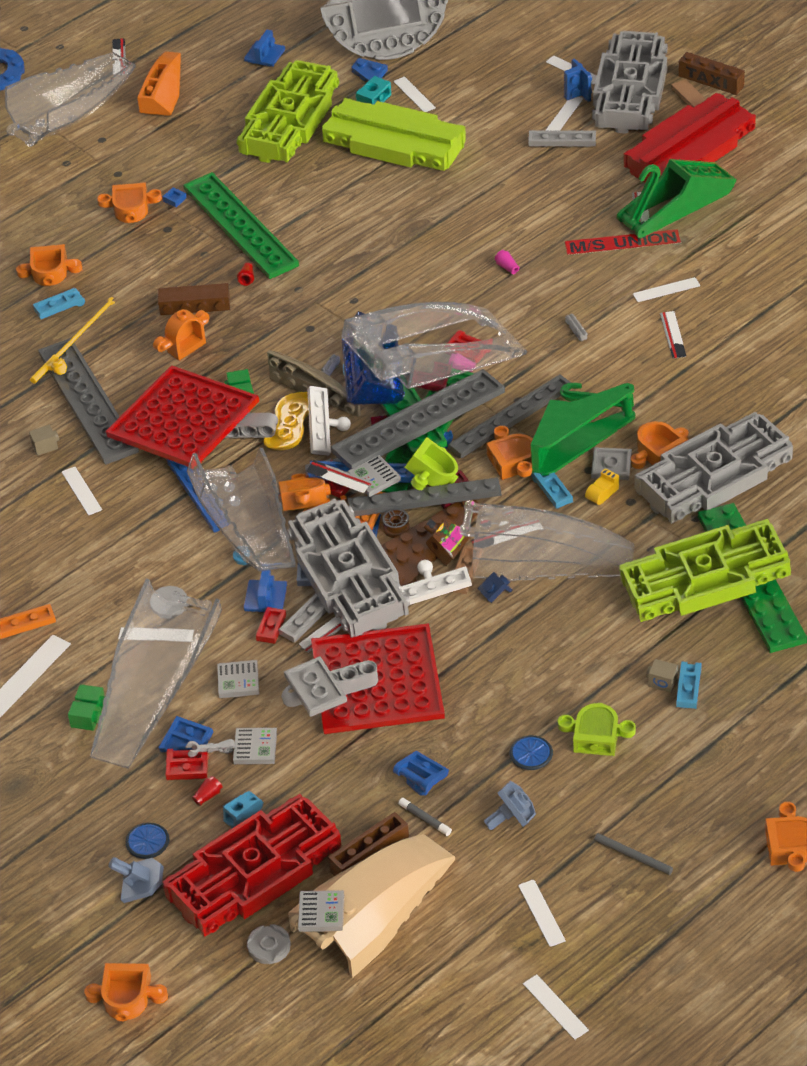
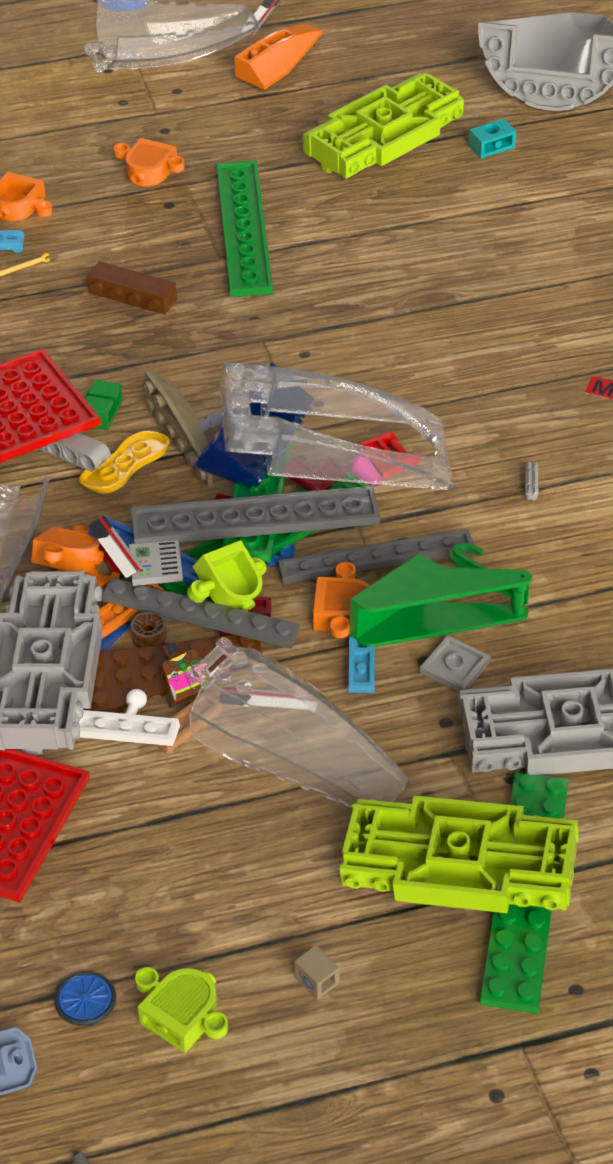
camera: 25 degrees right, 0 degrees up
orange piece [153,309,209,361] -> none
blue plate [162,188,187,207] -> none
red cone [237,263,254,286] -> none
blue bracket [244,30,285,67] -> none
white plate [307,386,351,456] -> none
lime piece [322,98,466,171] -> none
blue wing [351,58,388,81] -> none
white sticker [394,77,435,112] -> none
dark blue bracket [478,572,513,603] -> none
dark pink cone [495,250,520,274] -> none
yellow leg [585,468,619,505] -> none
orange piece [631,421,689,469] -> none
dark azure plate [676,661,702,709] -> none

